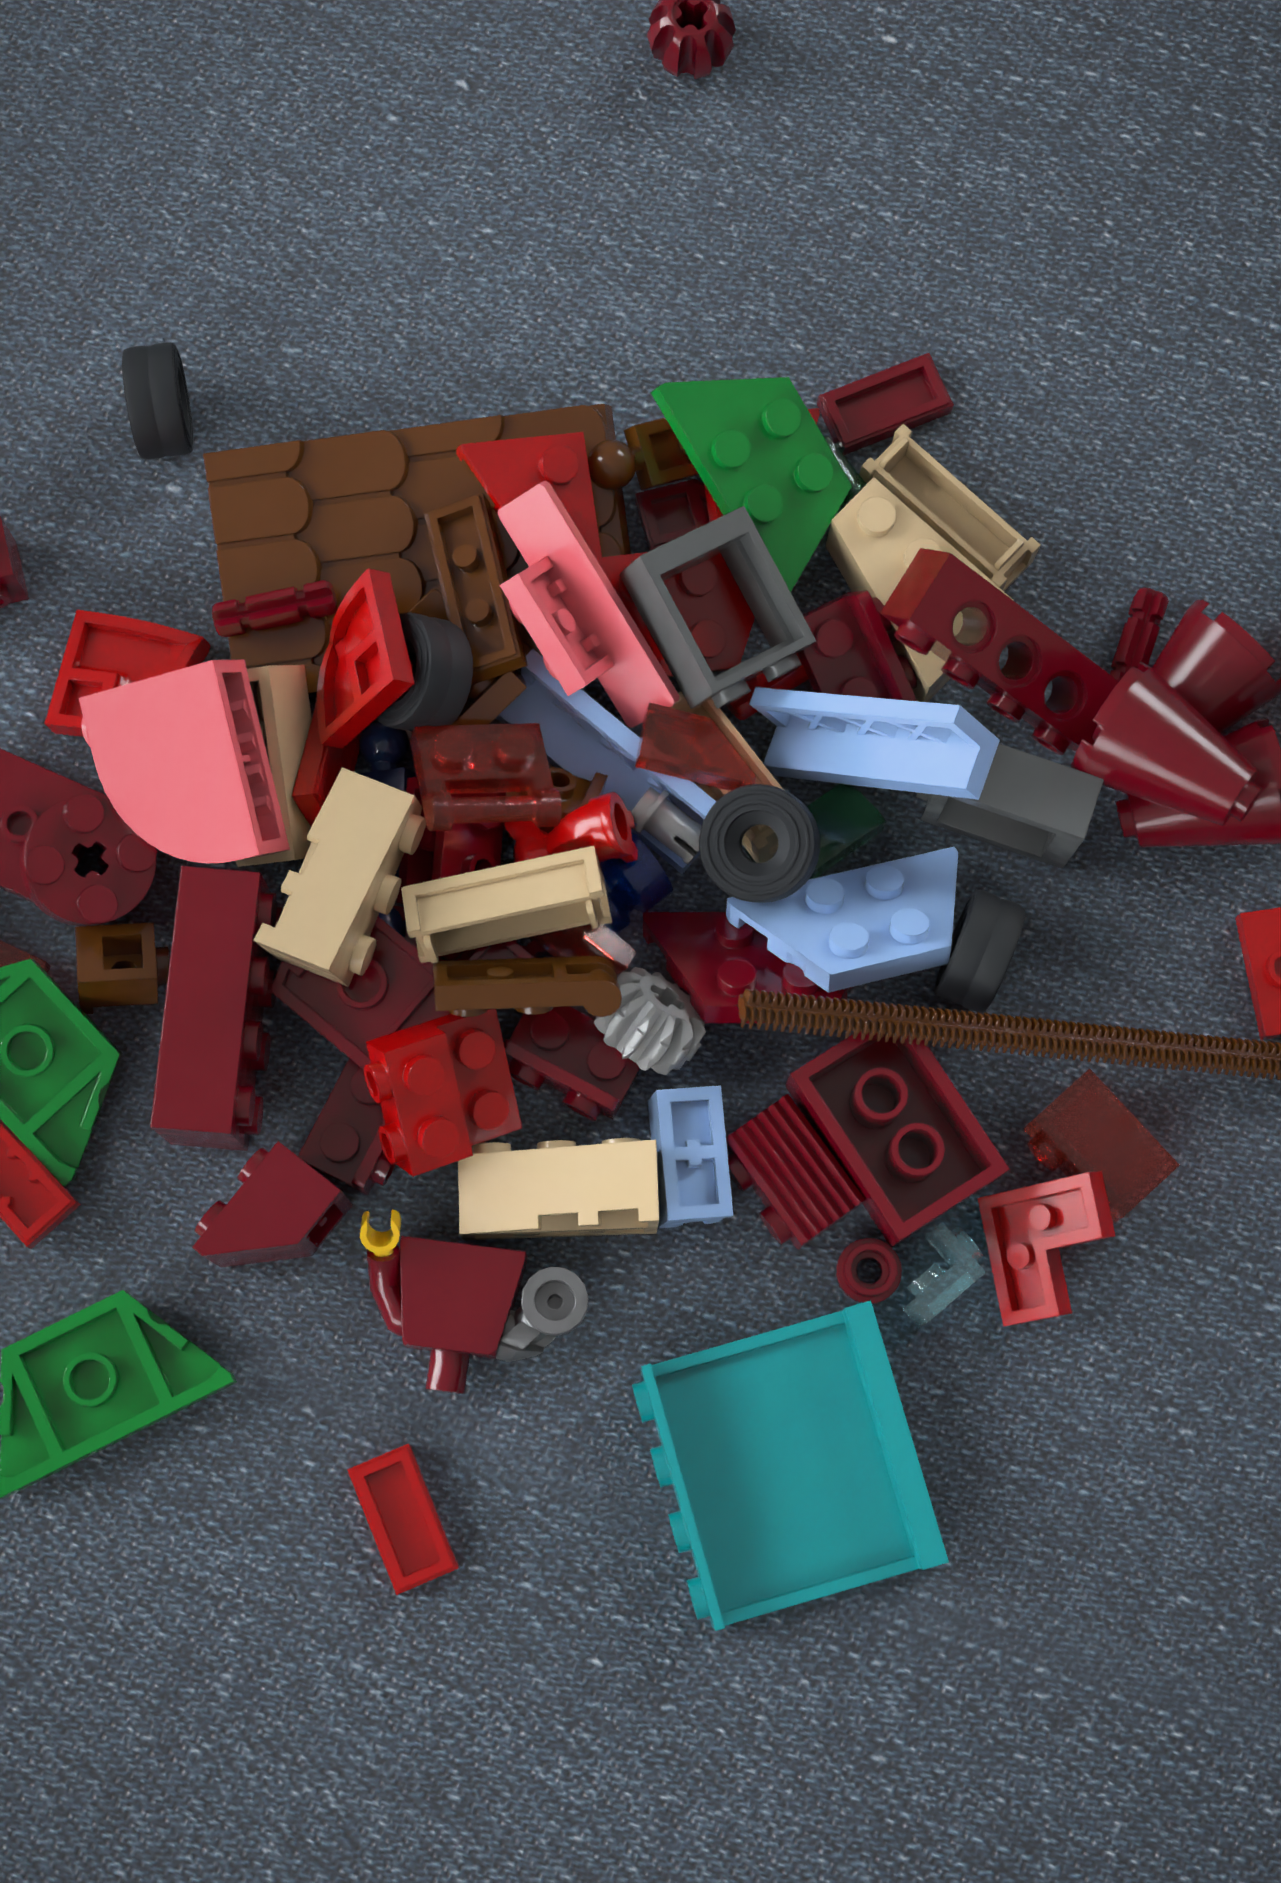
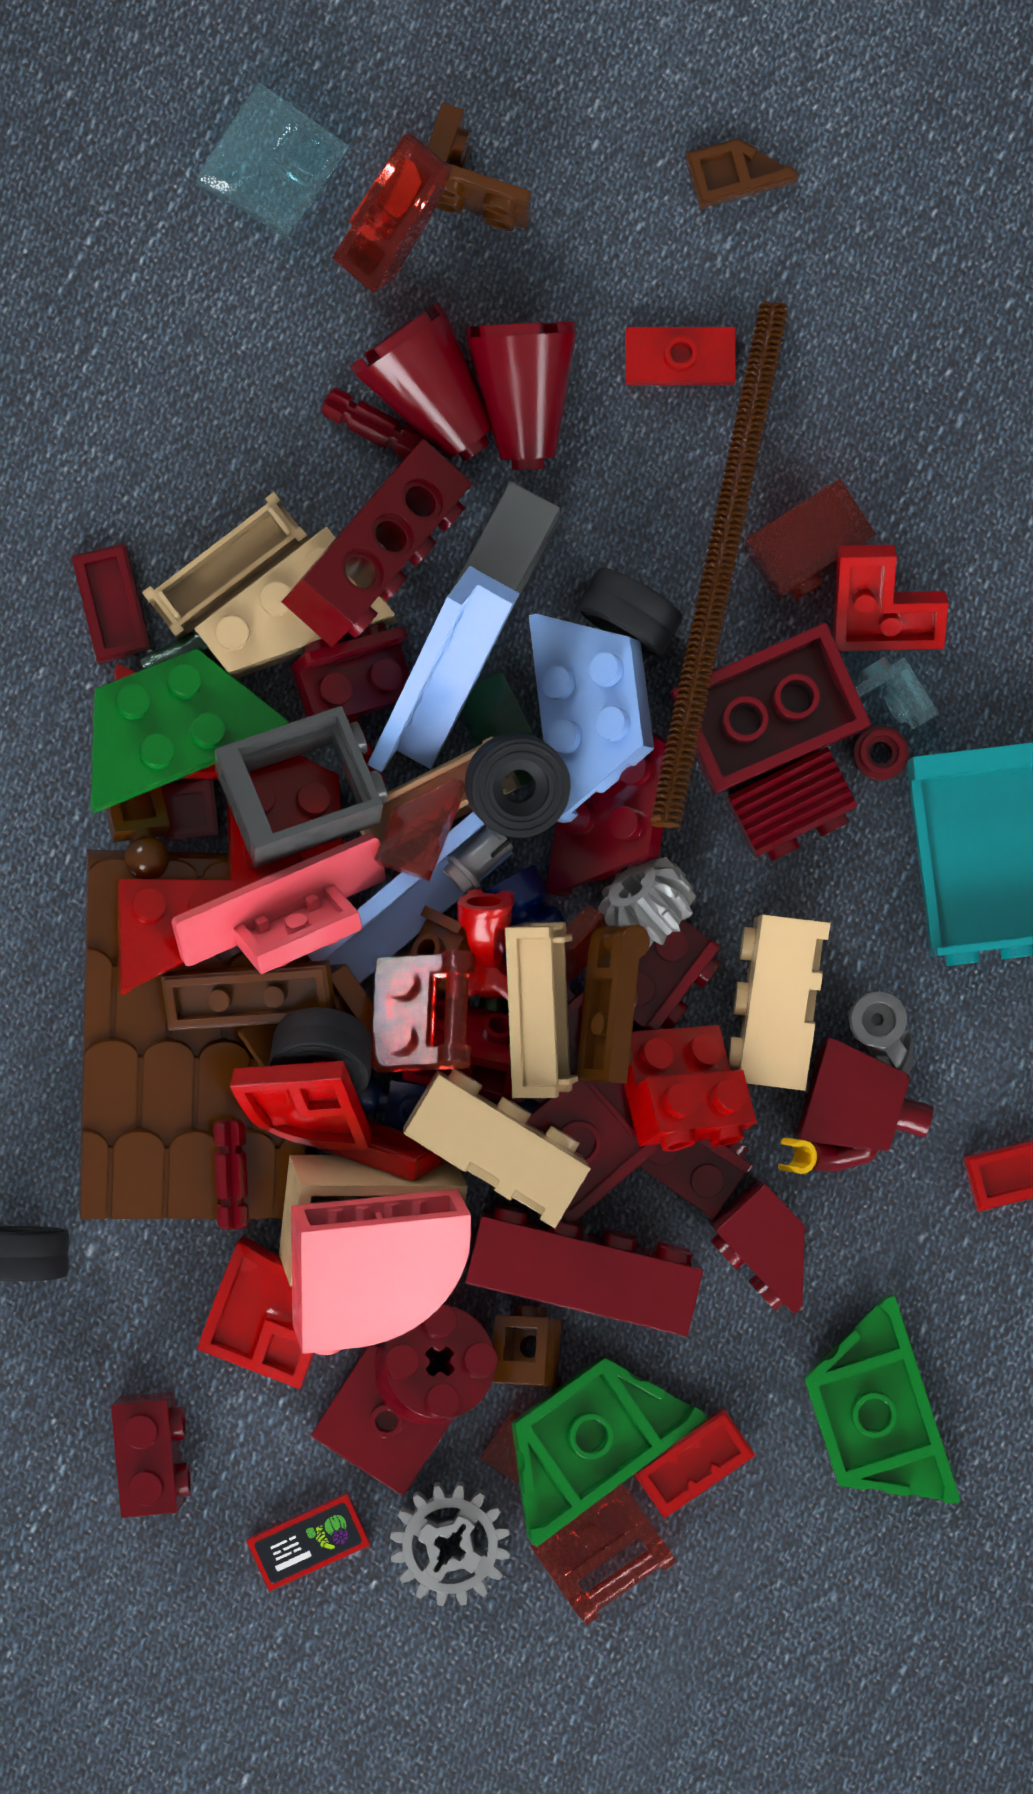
camera: 75 degrees left, 10 degrees up
light blue hinge [647,1085,733,1228] -> none
dark red cone [1071,662,1263,826] -> none

